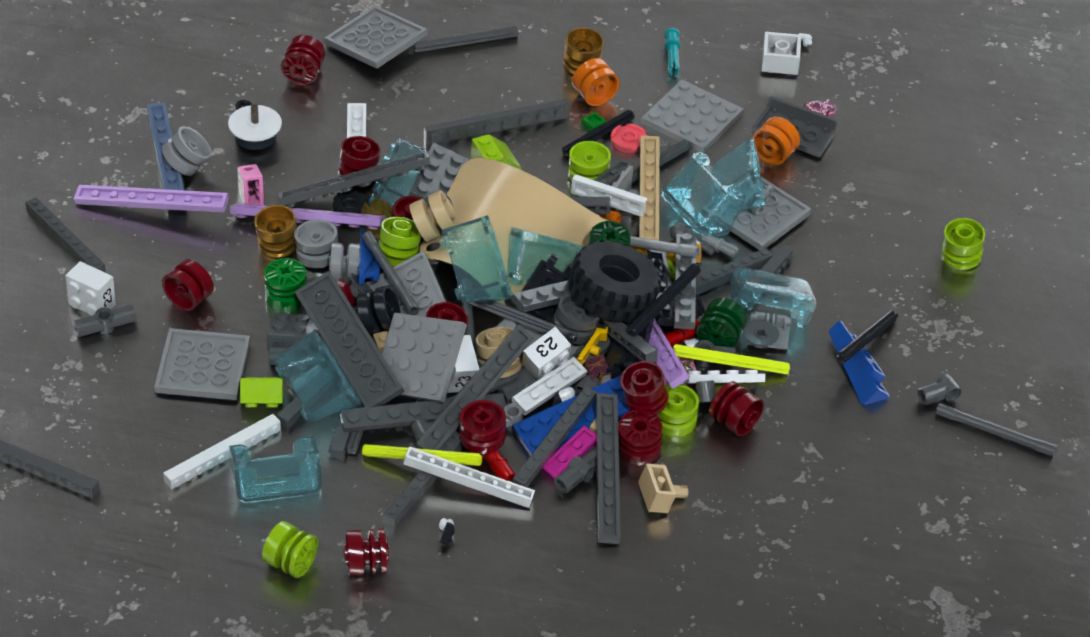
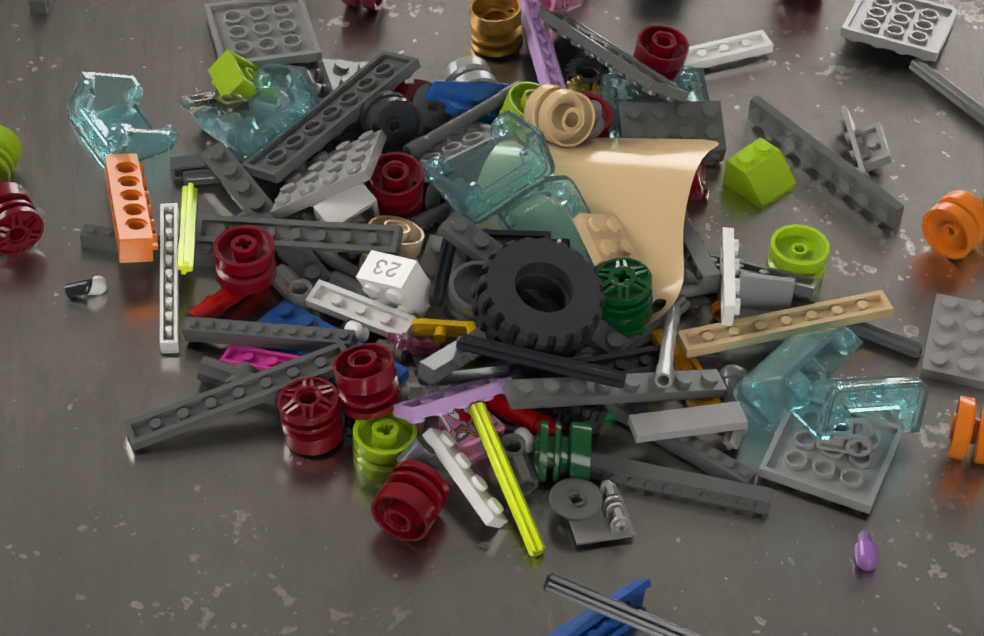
camera: 70 degrees right, 0 degrees up
white piece [163,414,281,490] -> none
green wheel [264,258,307,312] -> none
light grey wheel [294,219,339,268] -> none
black axle [561,110,635,157] -> none
green tile [581,112,607,131] -> none
coral tile [610,124,648,153] -> none
tan brick [638,464,688,513] -> none
clear light blue windscreen [730,267,816,329] -> none
none -> orange brick [105,153,158,263]
none -> clear smoke plate [181,92,249,116]
none -> tan plate [573,213,638,266]
none -> light grey tile [628,401,748,443]
none -> light grey bracket [839,105,892,180]
none -> medium lavender cylinder [854,531,879,571]

